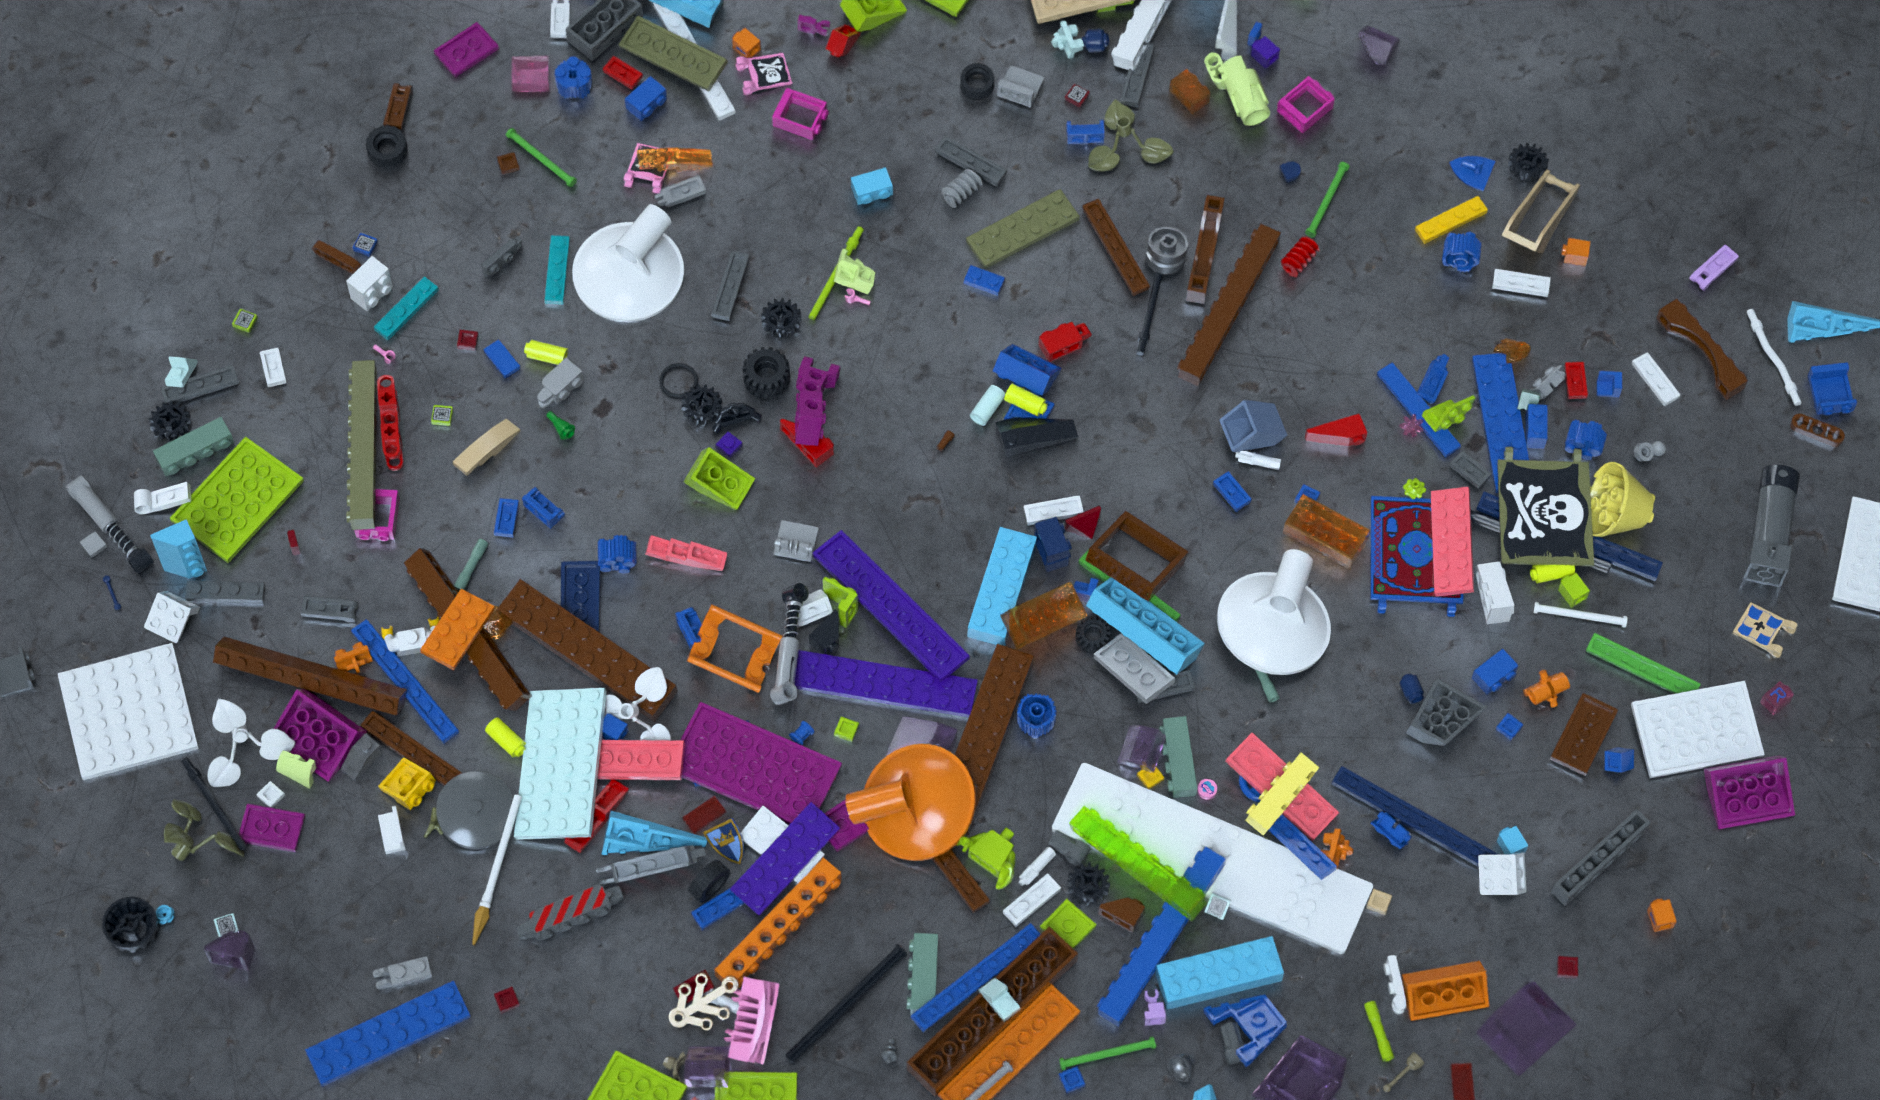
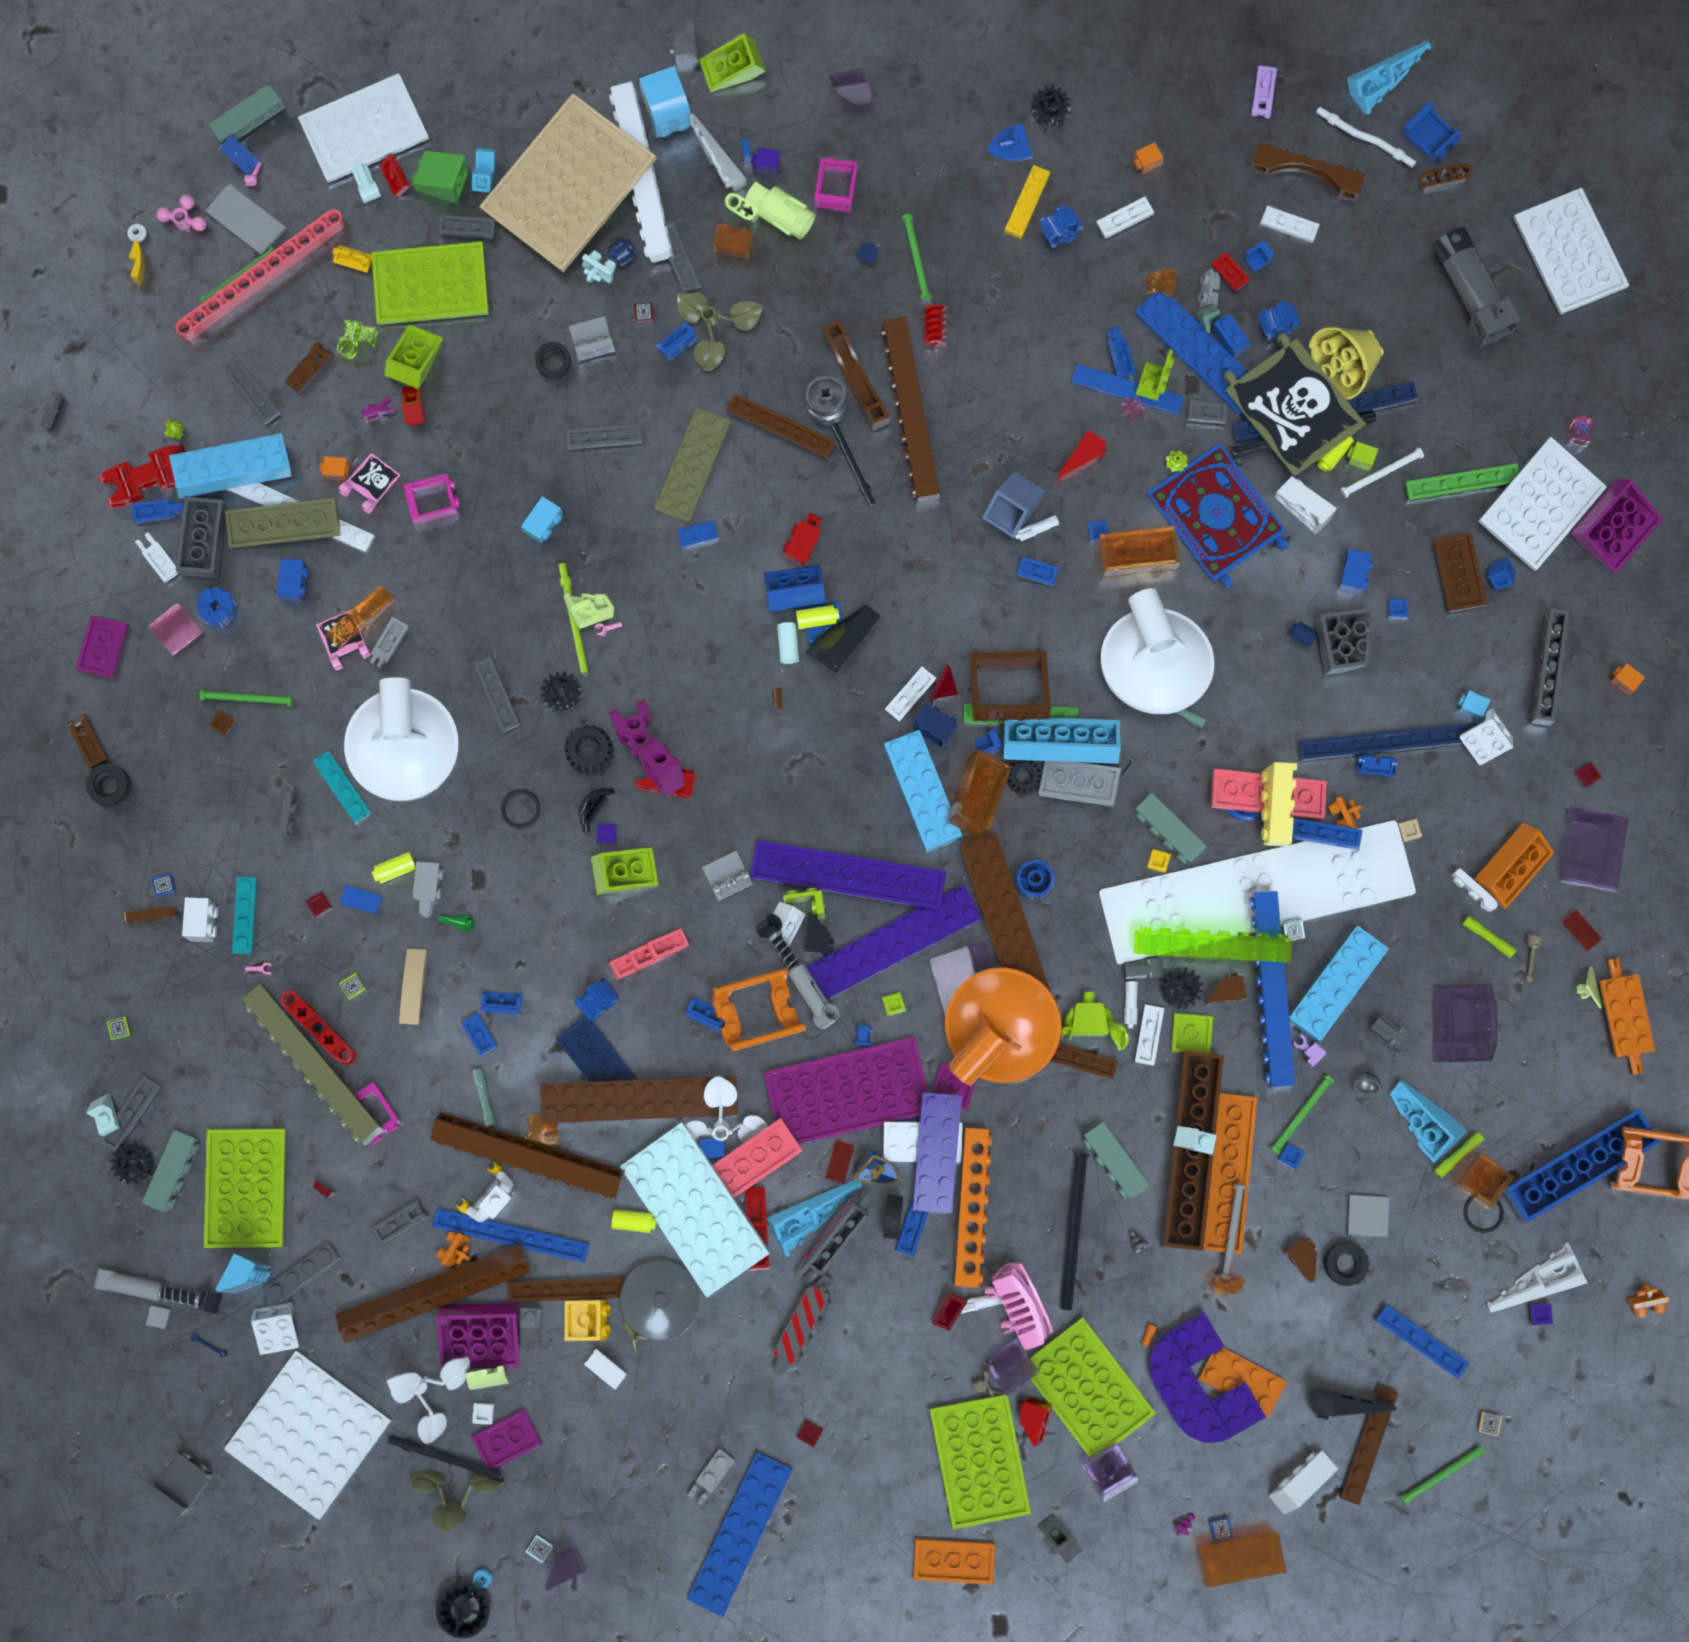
camera: 35 degrees left, 15 degrees up
white plate [134,482,191,514] -> none
white plate [260,348,287,387] -> none
orange plate [420,589,495,670] -> none
white piece [472,795,522,945] -> none
red plate [603,56,643,90] -> none
plant [669,973,738,1030] -> none
black gear [681,384,722,424] -> none
blue tile [910,923,1041,1032] -> none
light grey piece [942,169,983,208] -> none
clear purple slope [1117,725,1166,773] -> none
bright pink tile [1197,779,1217,800] -> none
blue wing [1204,995,1287,1067] -> none
coral plate [1431,487,1474,597] -> none
tan piece [1502,169,1580,254] -> none
orange pin [1523,670,1570,707] -> none
light grey plate [1634,441,1666,462] -> none
tan flag [1733,602,1797,658] -> none

